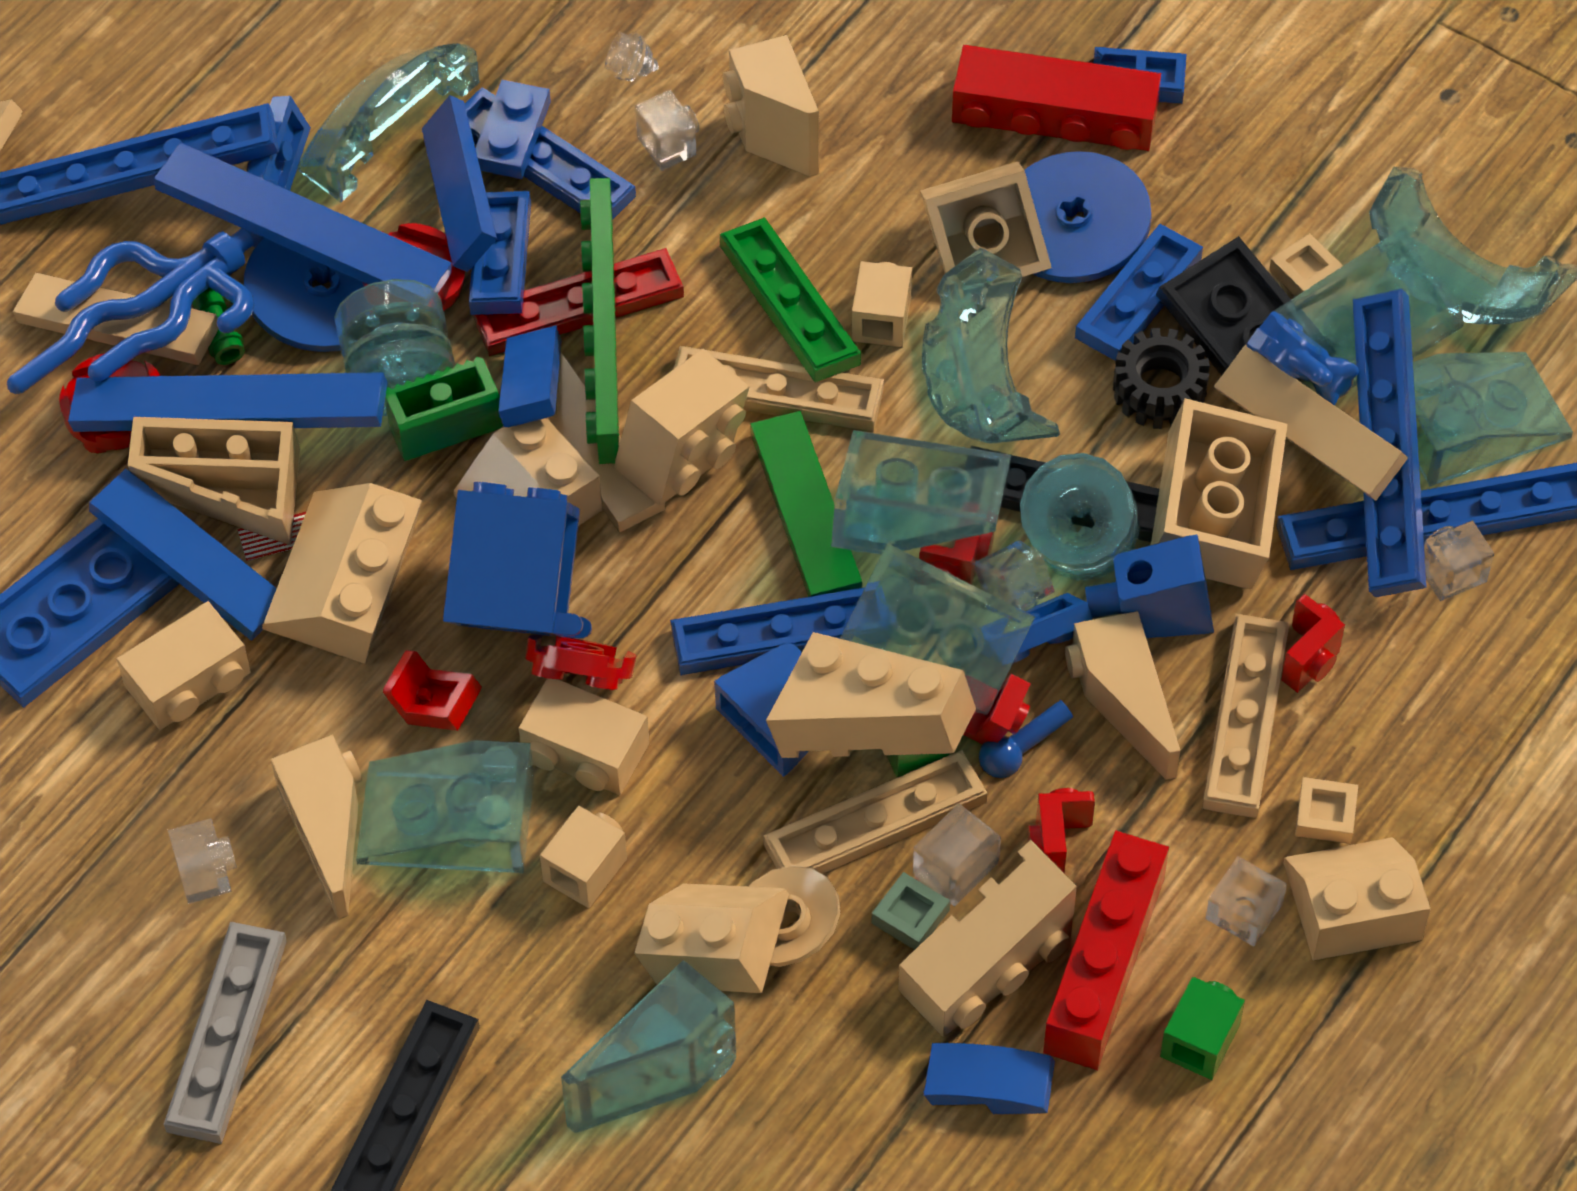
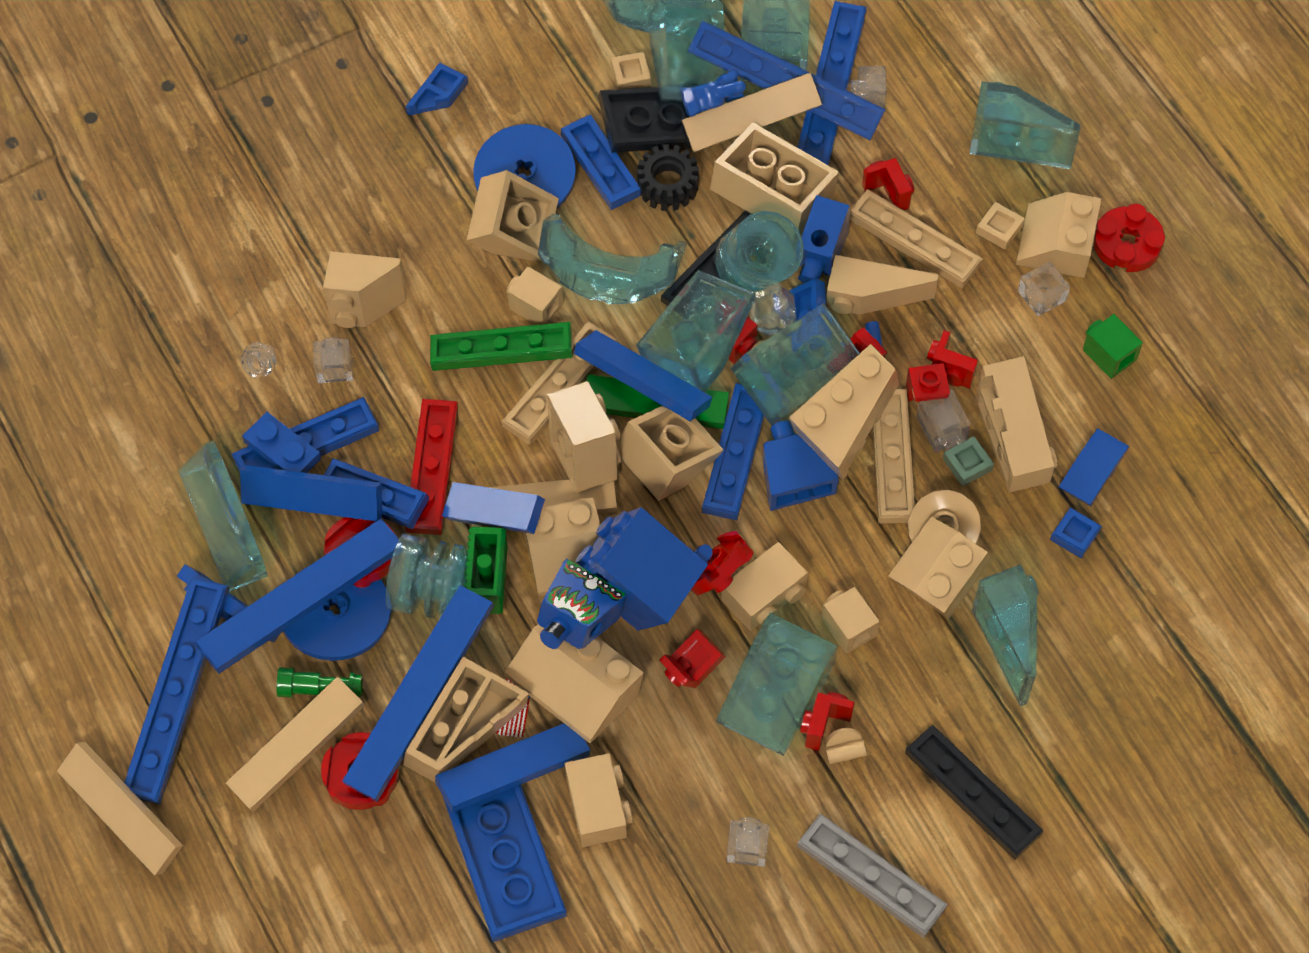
camera: 65 degrees left, 5 degrees up
blue plant [7,228,254,395] -> none
tan slope [271,734,362,919] -> none
green plate [580,178,619,464] -> none
red brick [952,44,1162,151] -> none
red brick [1043,830,1169,1071] -> none
none -> blue torso [537,558,627,649]
none -> blue tile [574,330,712,422]
none -> tan slope [616,406,723,501]
none -> red bracket [800,692,855,751]
none -> tan plate [825,728,867,764]
none -> red bracket [905,363,950,402]
none -> clear light blue slope [969,81,1081,169]
none -> blue tile [1050,507,1102,559]
none -> red plate [1094,203,1165,272]

